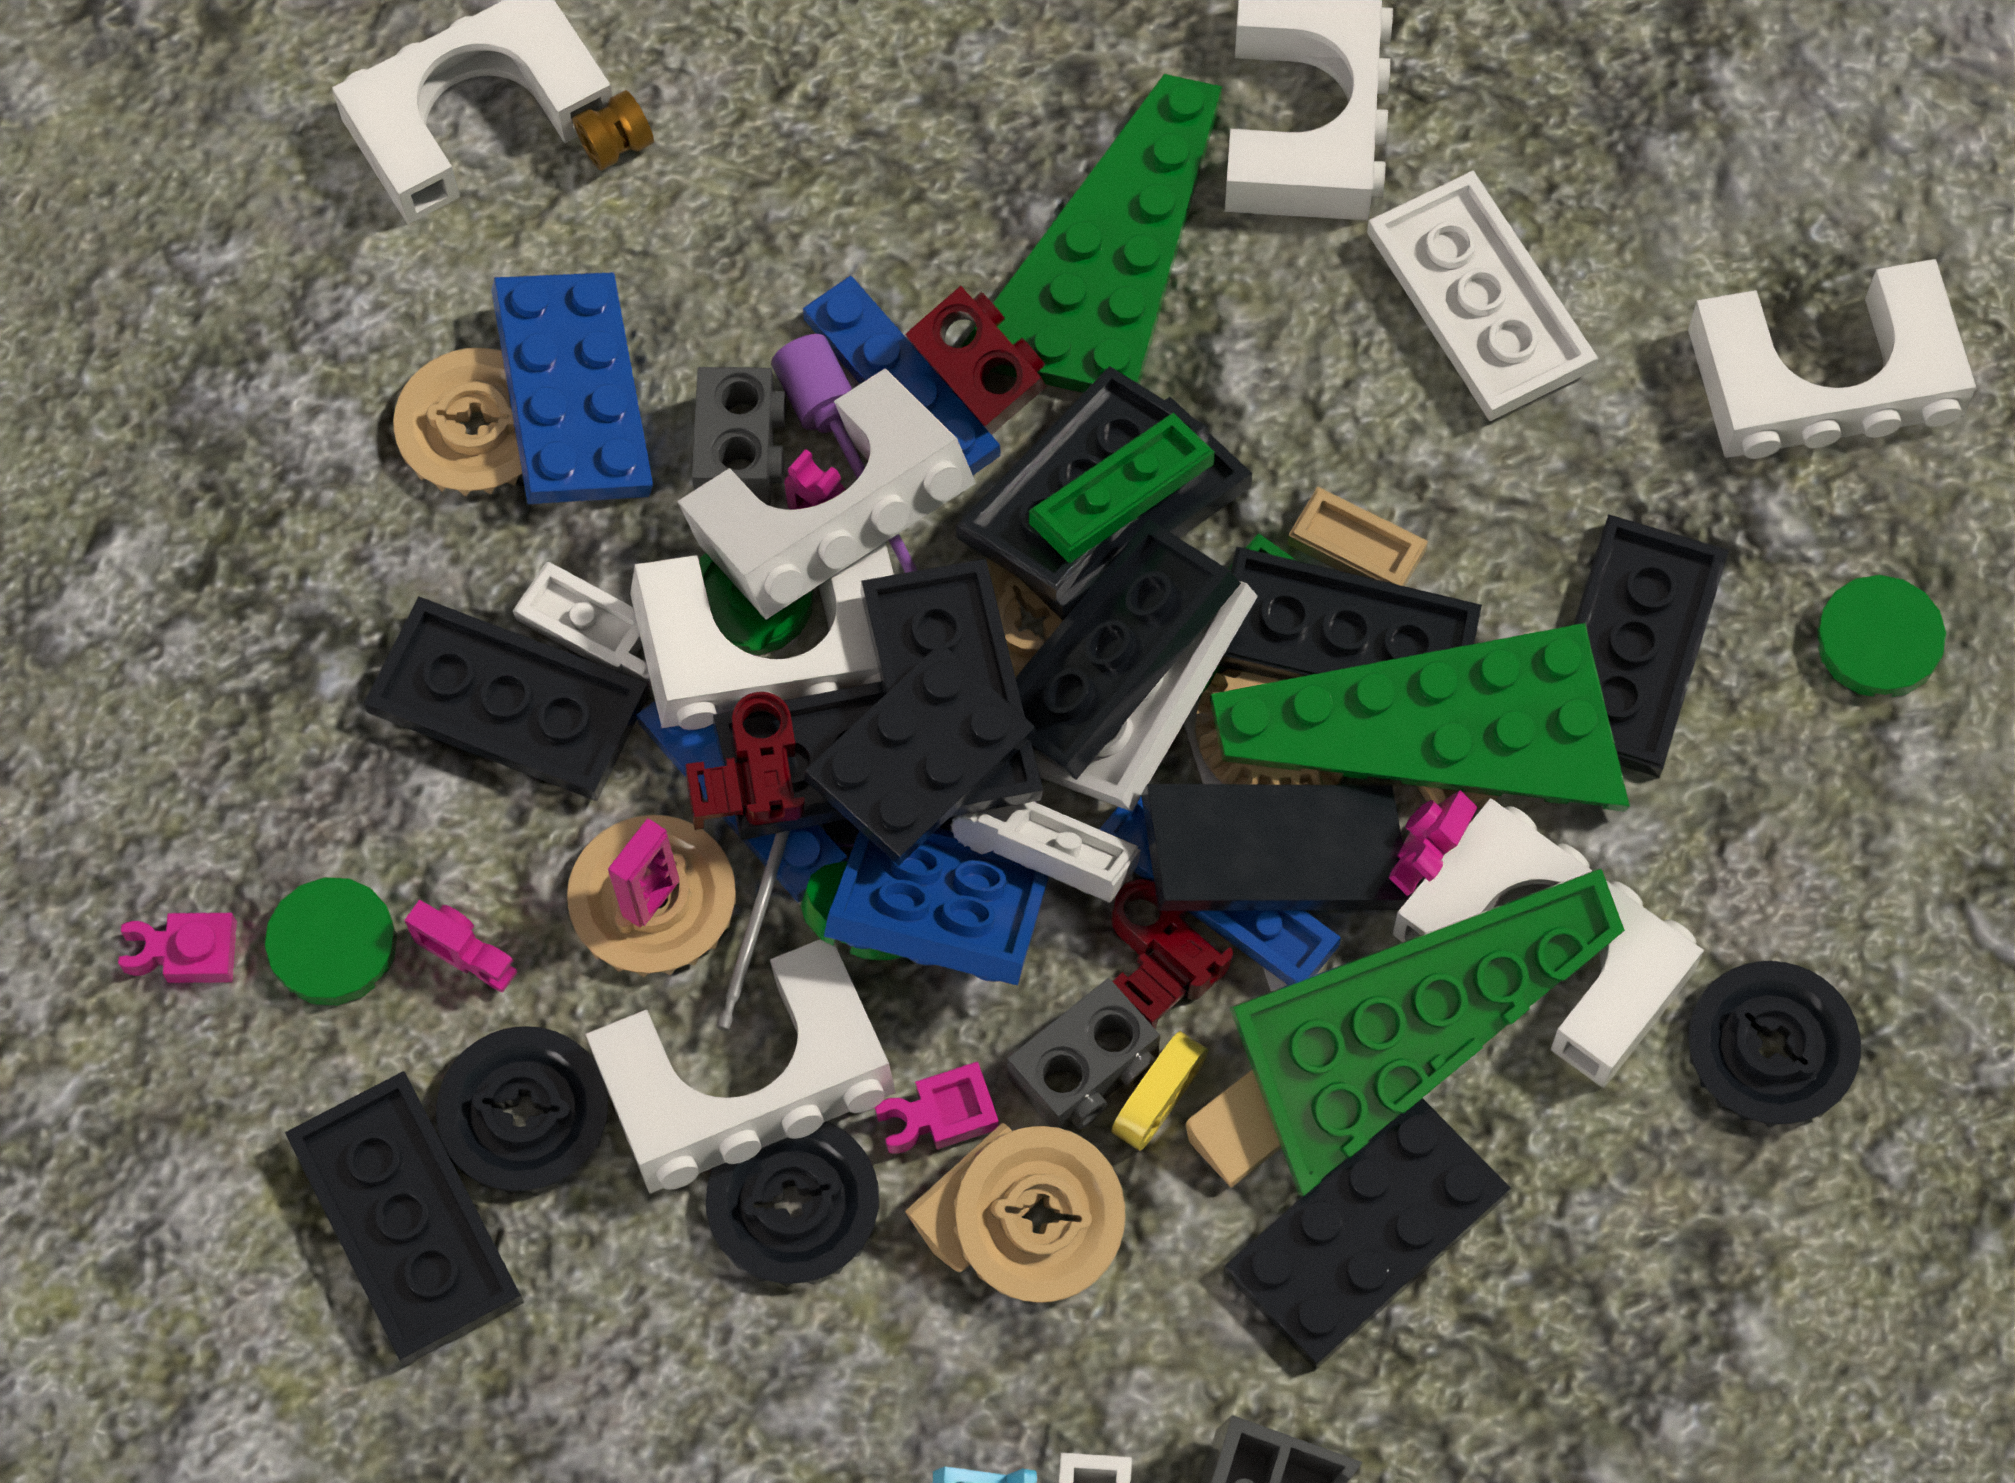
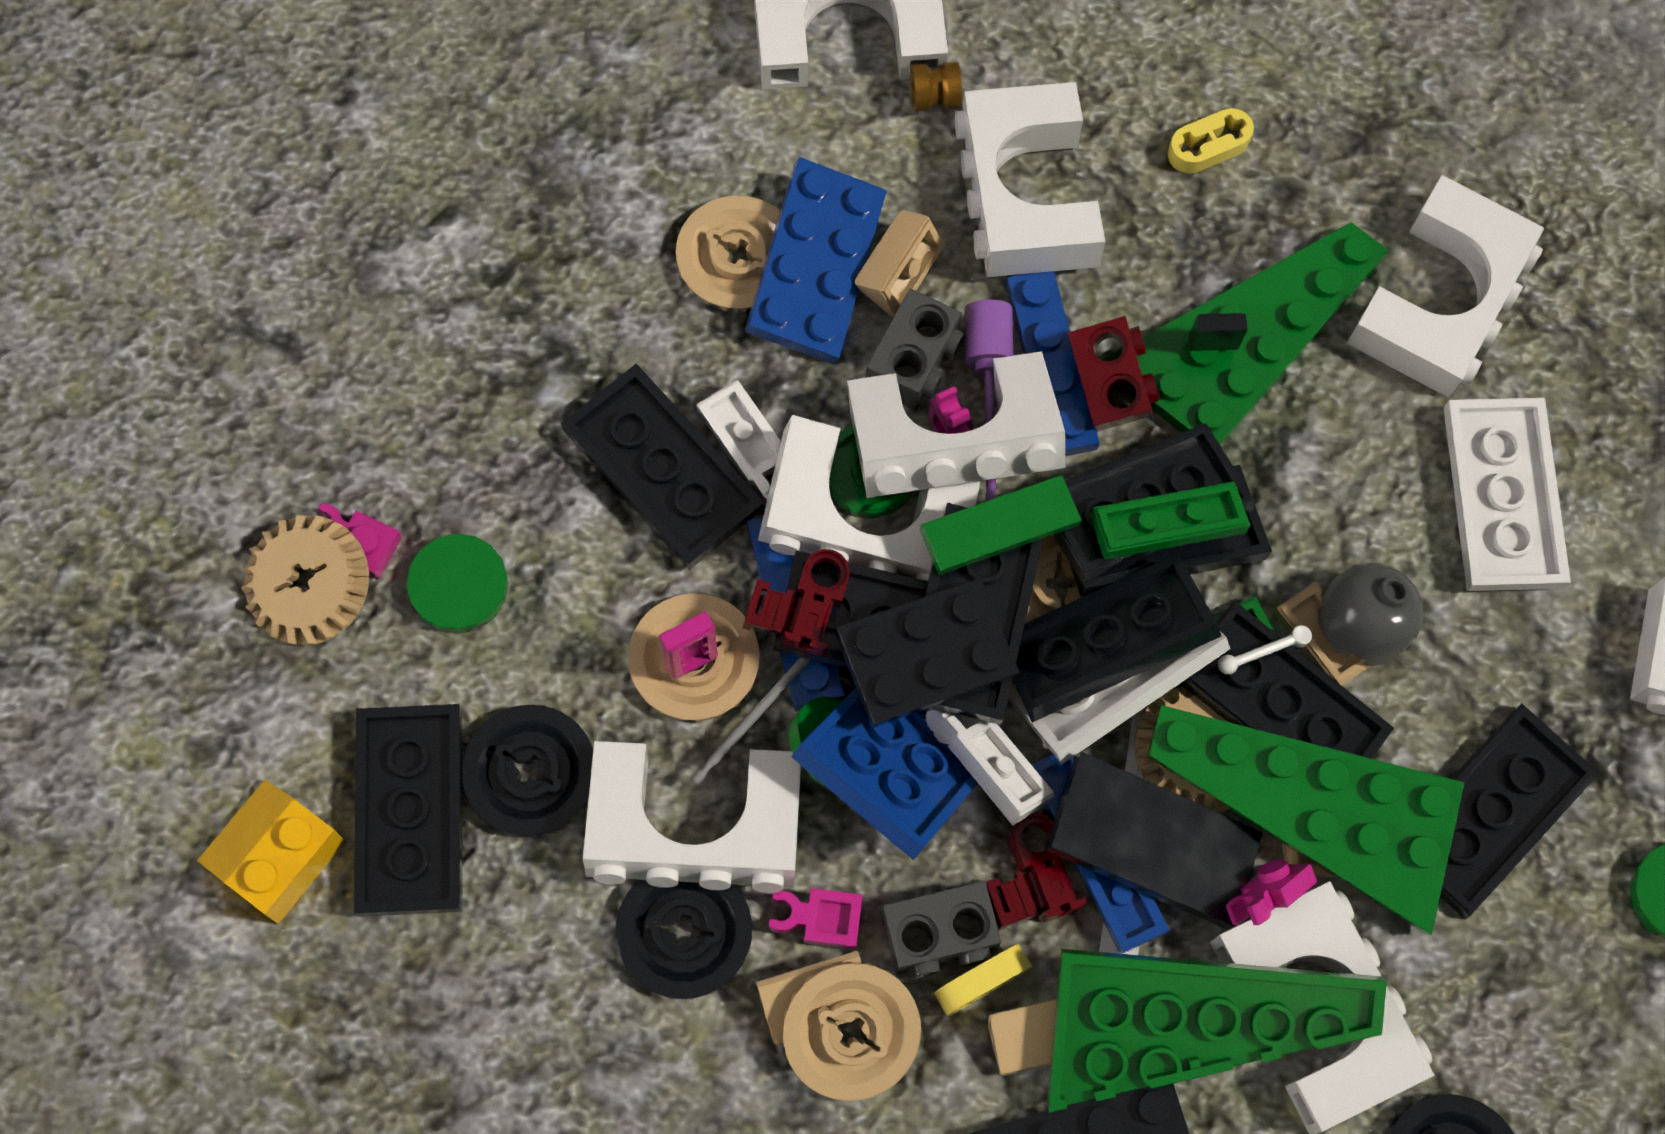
camera: 20 degrees right, 5 degrees up
dark pink plate [404,899,517,993] -> none
none -> yellow slope [197,779,346,924]
none -> tan gear [240,515,369,645]
none -> tan slope [854,210,945,318]
none -> green tile [919,475,1082,576]
none -> white arch [955,82,1106,277]
none -> light yellow beam [1167,108,1254,174]
none -> tile [1188,313,1248,351]
none -> white hinge [1218,625,1312,675]
none -> dark grey cylinder [1318,563,1423,666]

